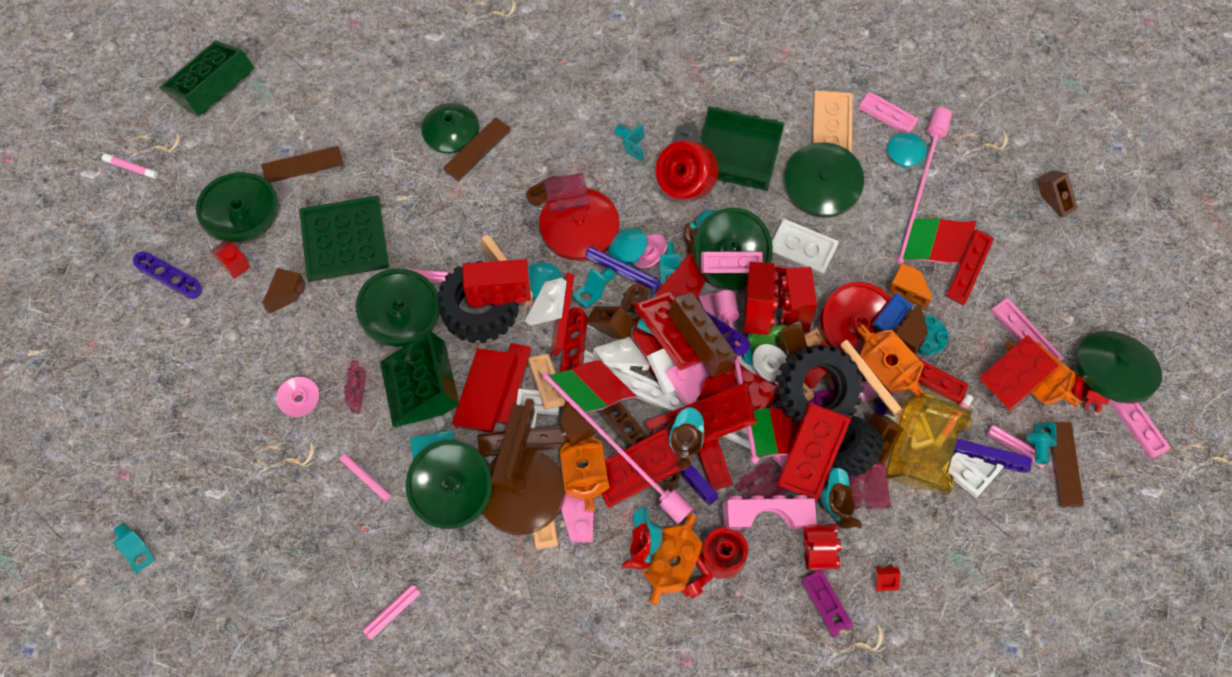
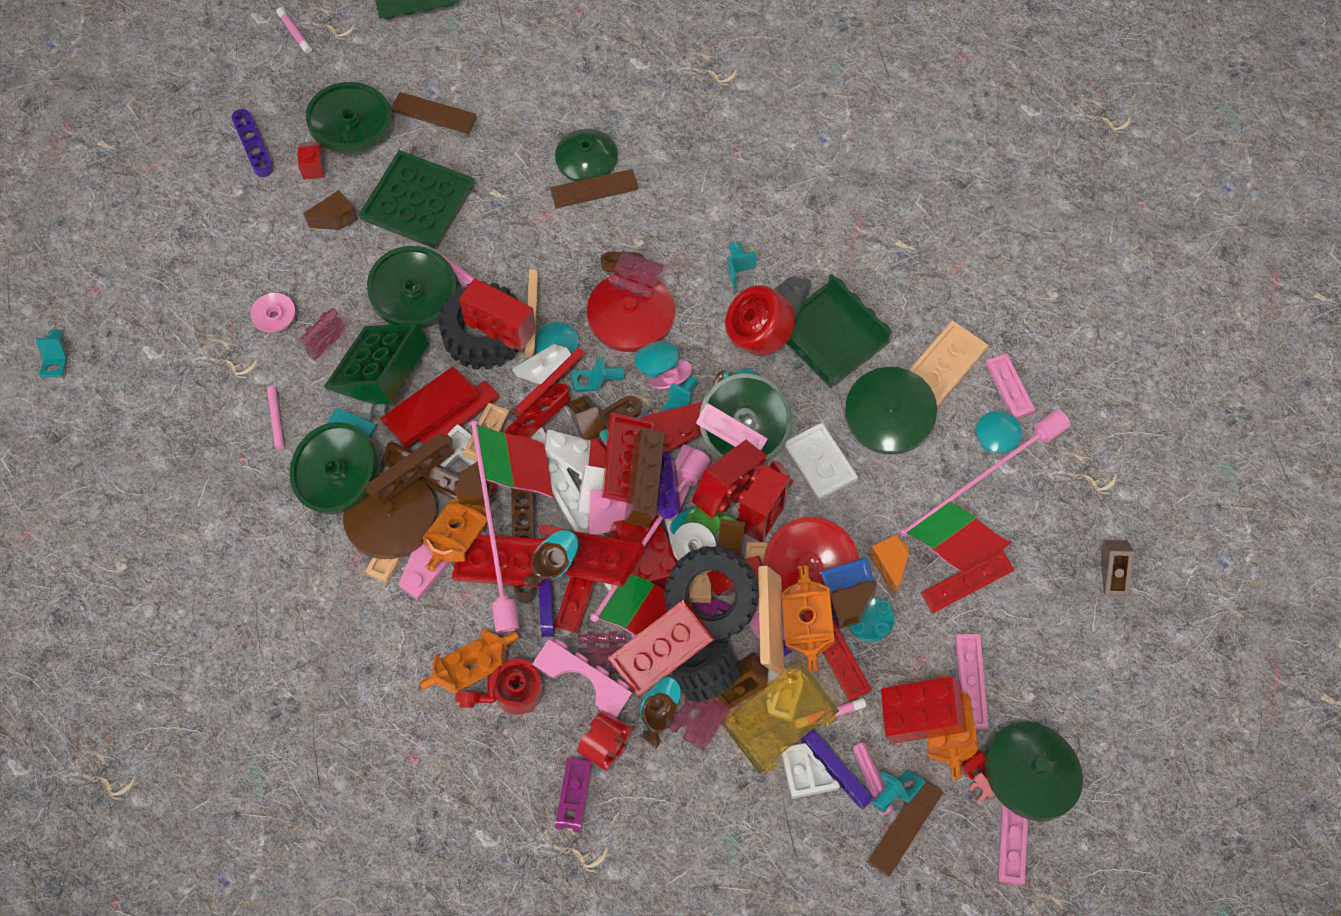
camera: 35 degrees right, 0 degrees up
bright pink axle [363,584,420,639] -> none
dark purple axle [585,247,661,291] -> none
hair [621,507,662,570] -> none
red tile [875,564,901,592] -> none

